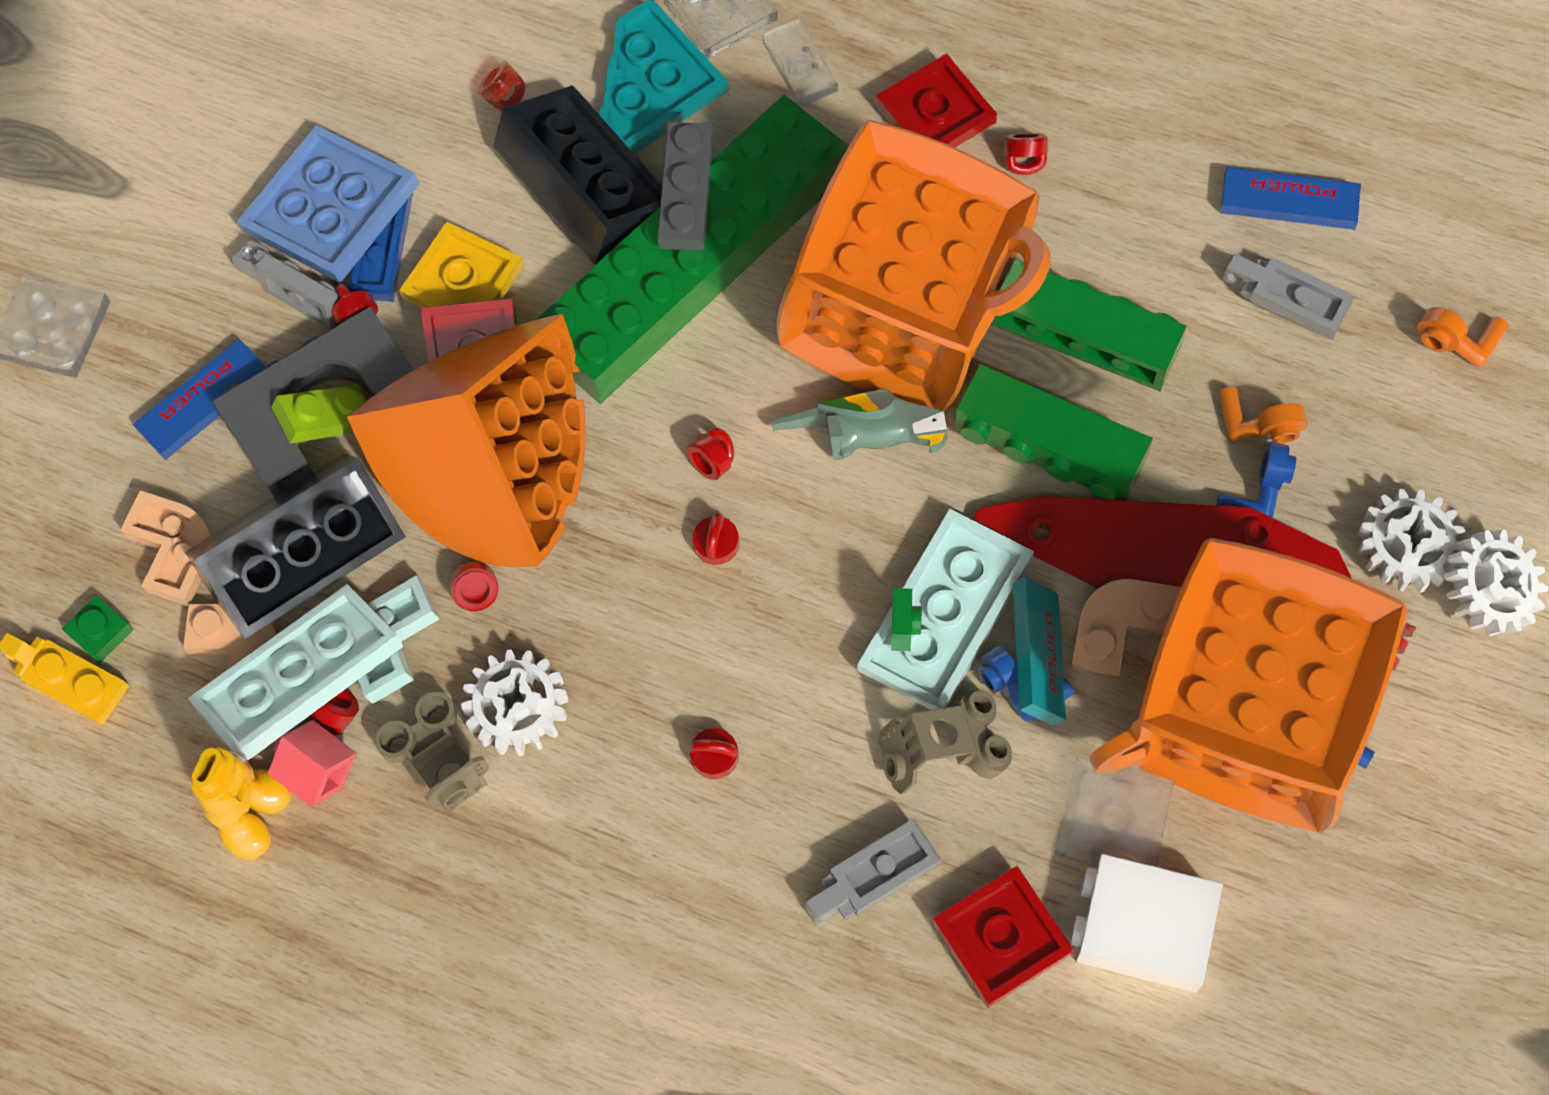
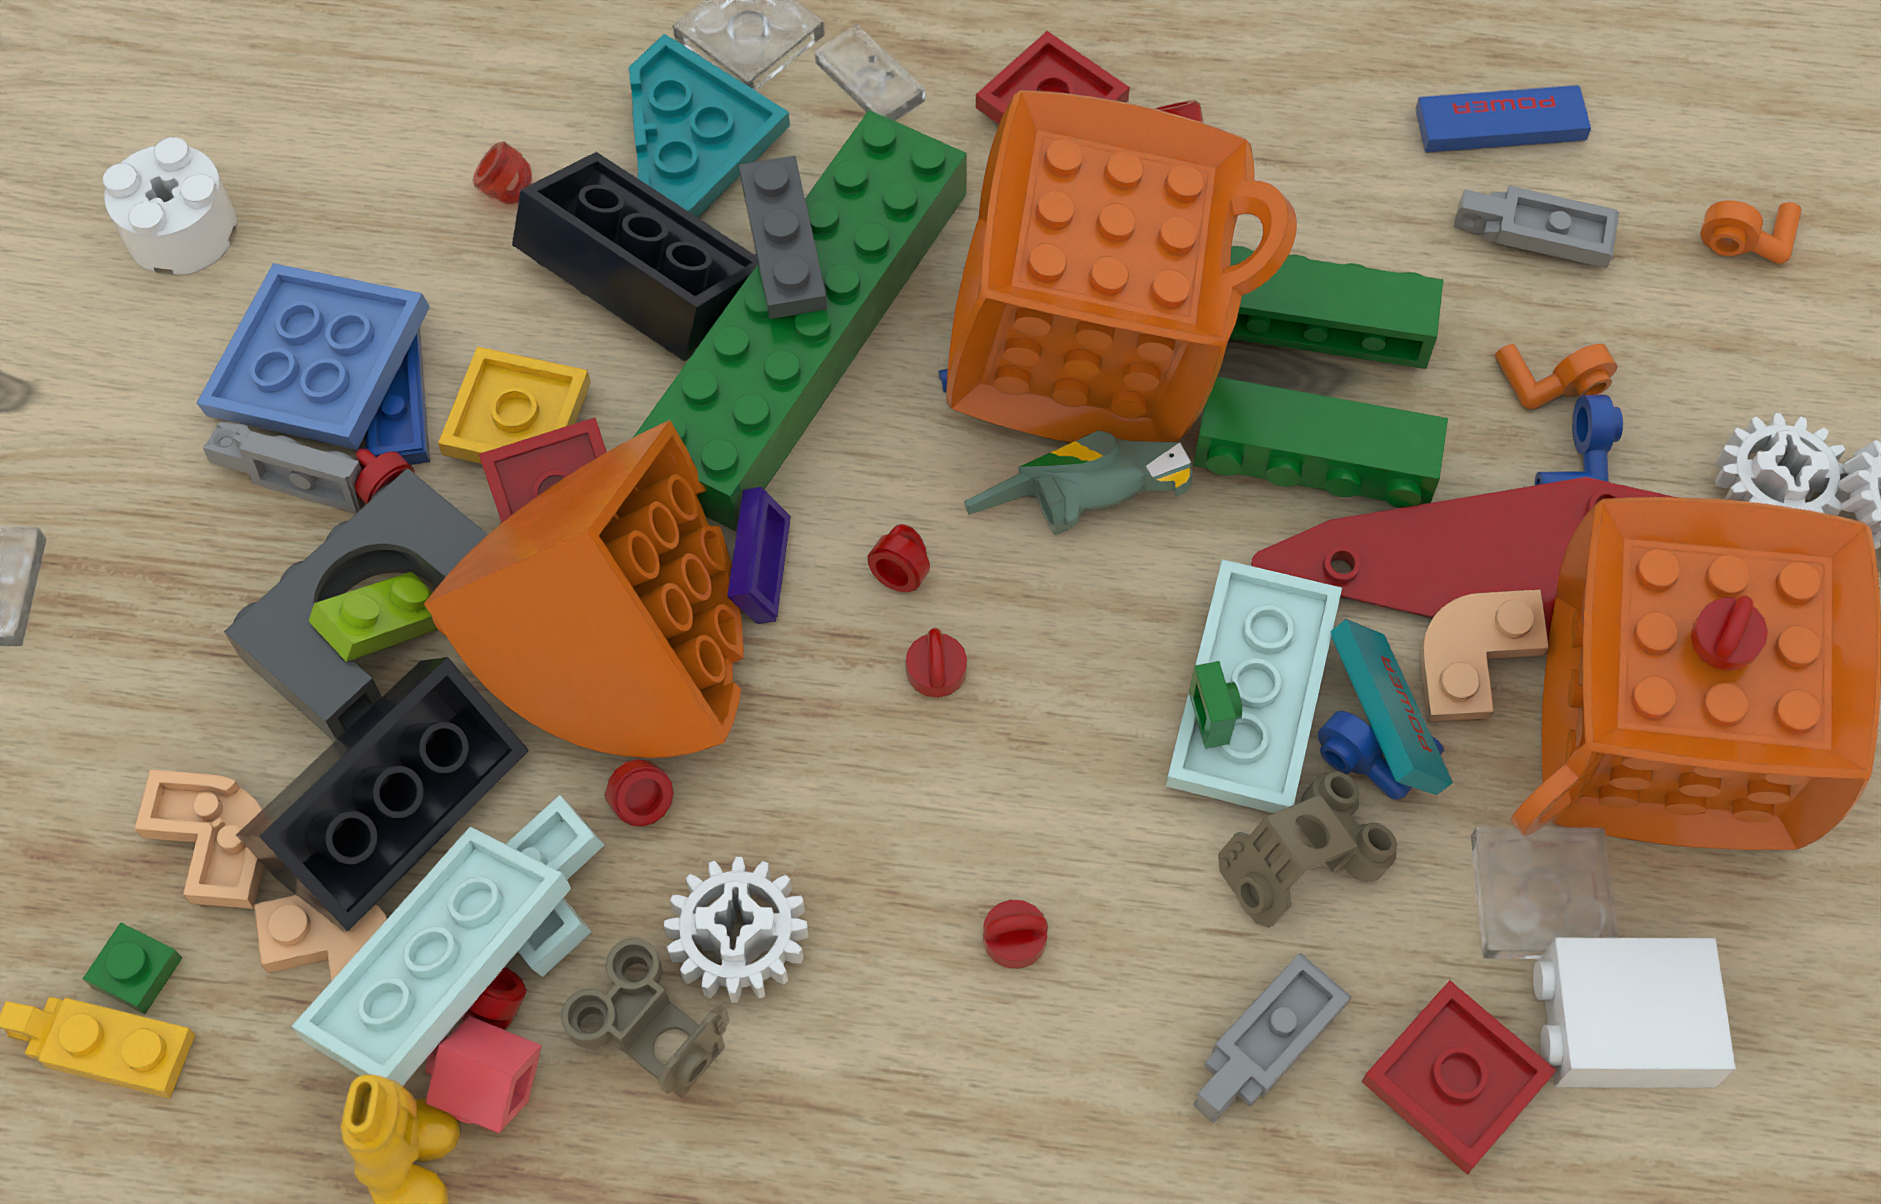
camera: 20 degrees left, 5 degrees down
blue tile [133,339,265,460] -> none
none -> white brick [103,137,237,275]
none -> dark purple tile [727,487,791,624]
none -> red tile [1691,595,1768,671]

